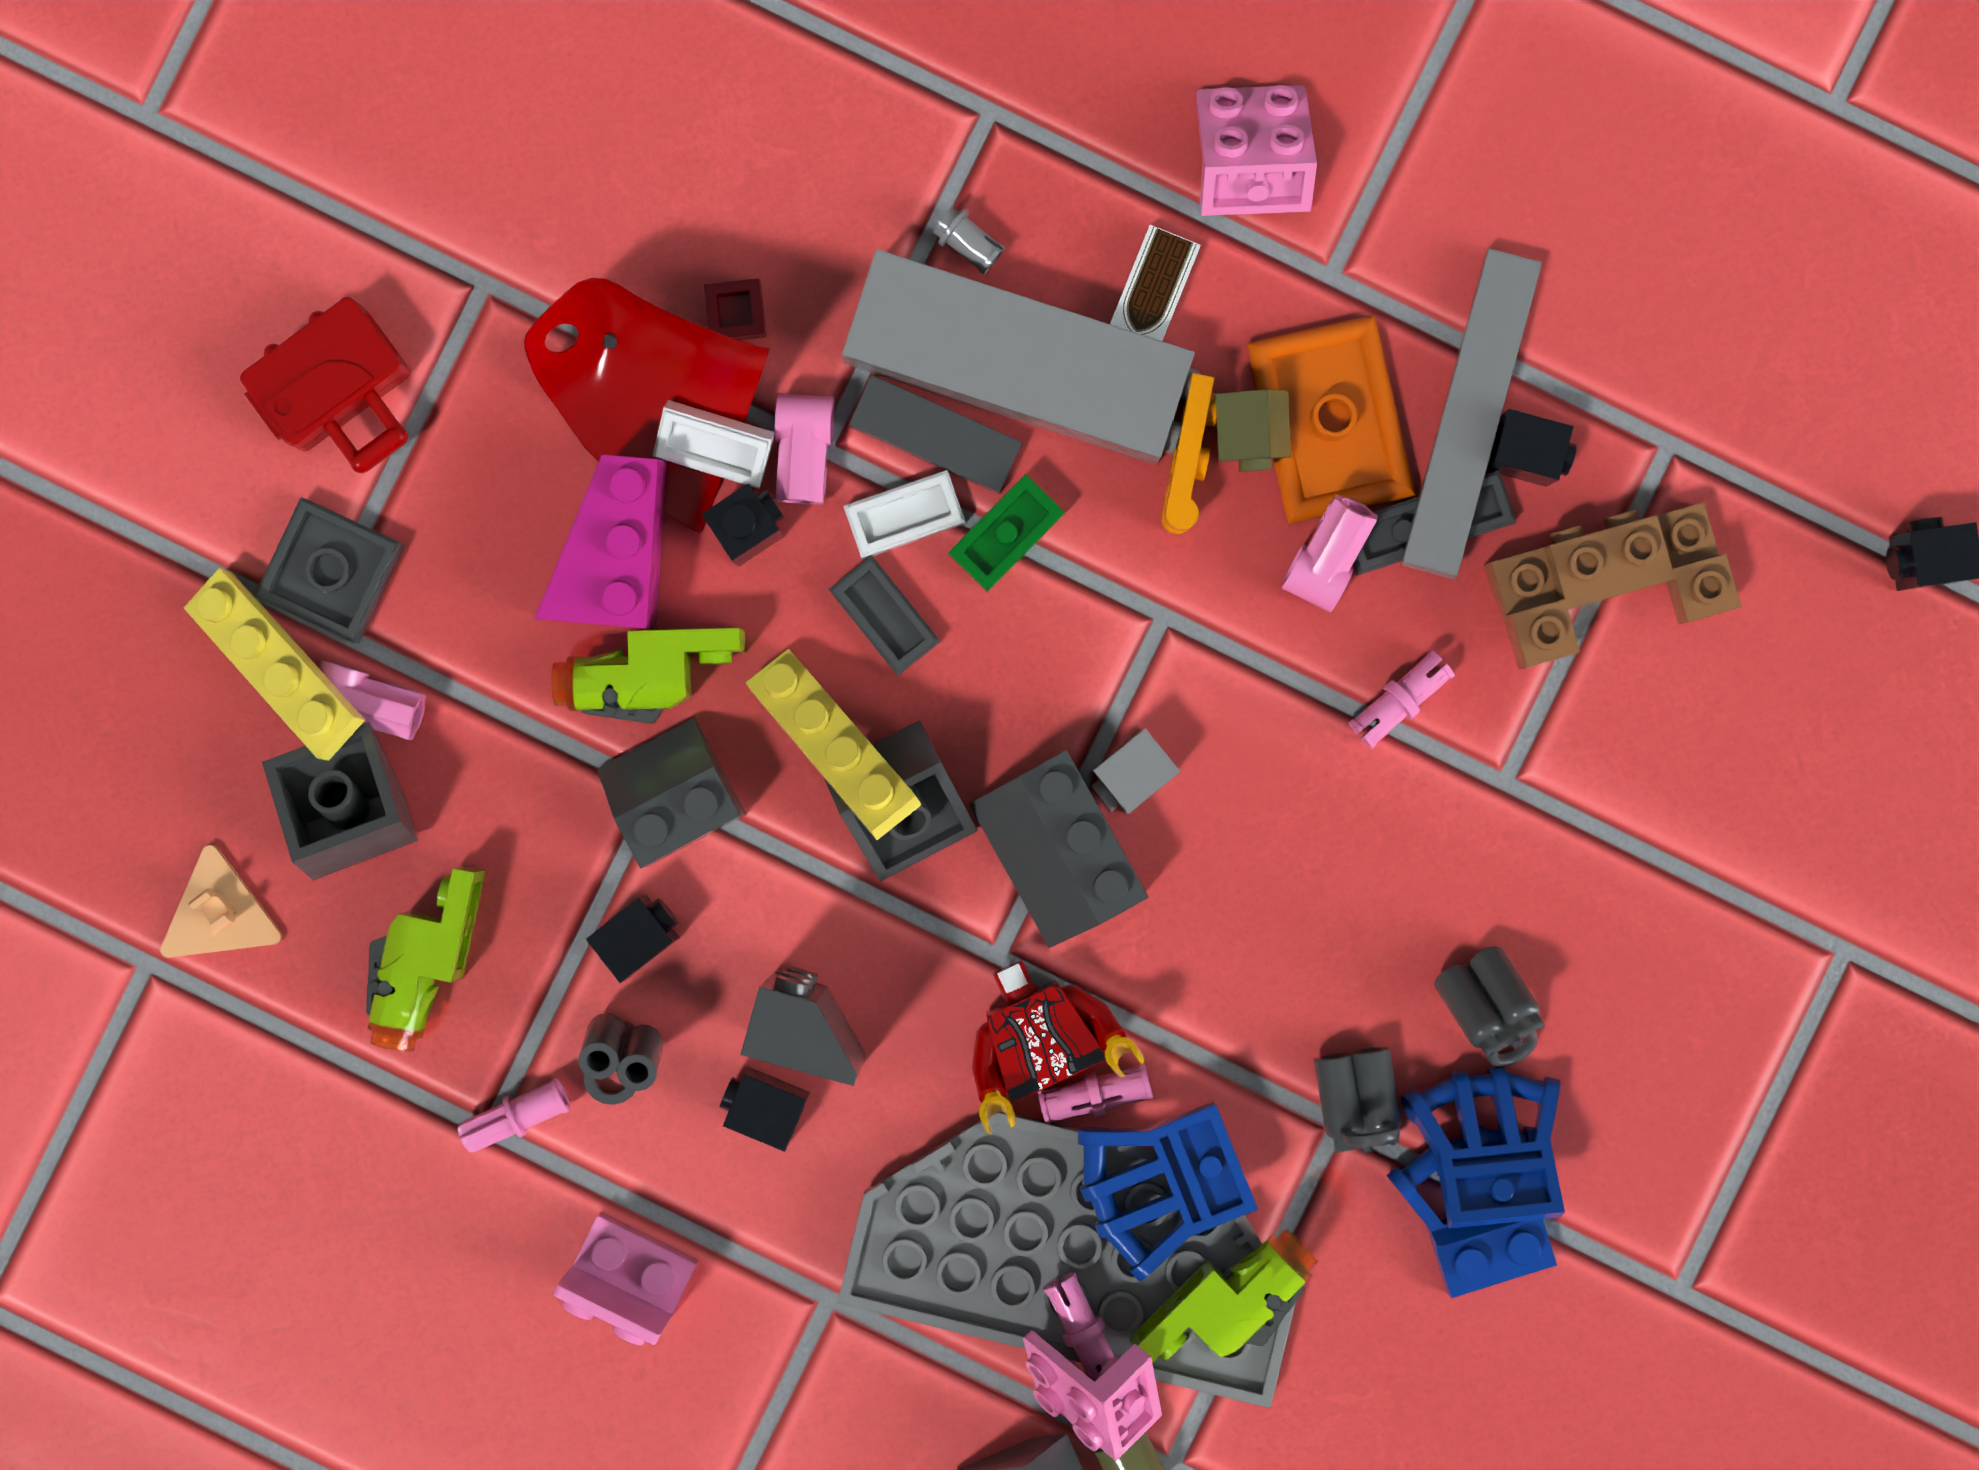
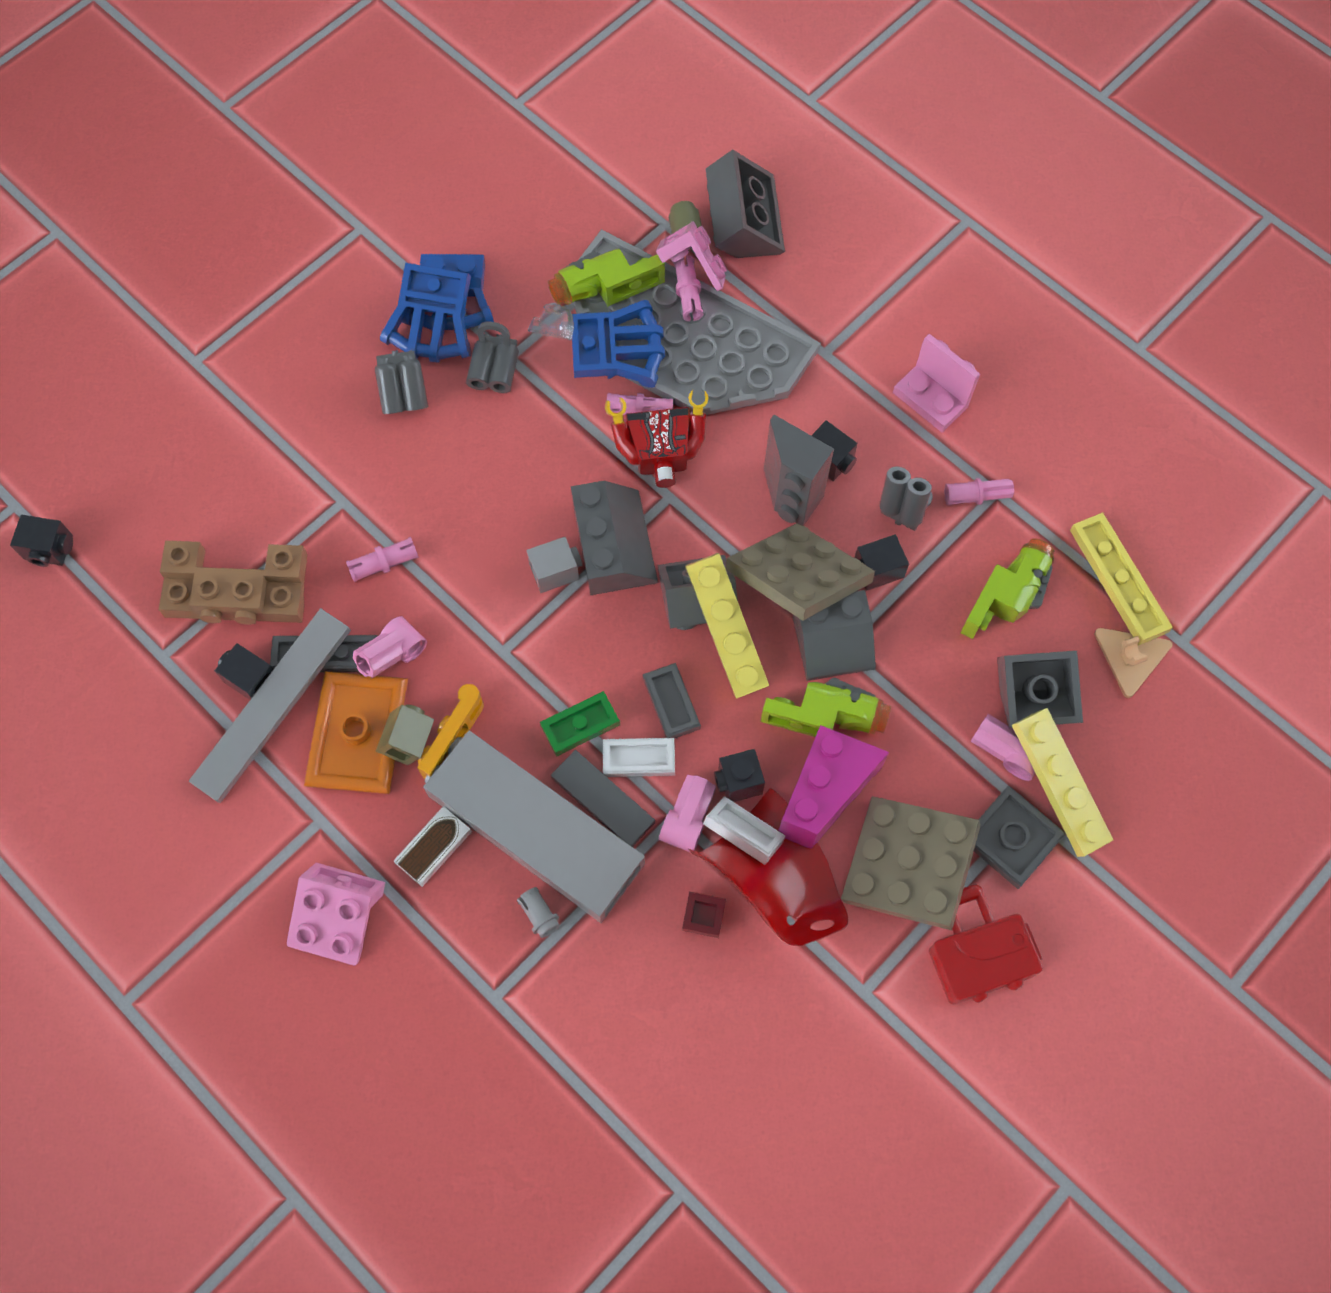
camera: 155 degrees left, 20 degrees down
none -> clear tile [528,302,574,341]
none -> dark tan plate [725,523,875,621]
none -> dark tan plate [841,796,981,931]
none -> light yellow plate [1070,512,1173,646]

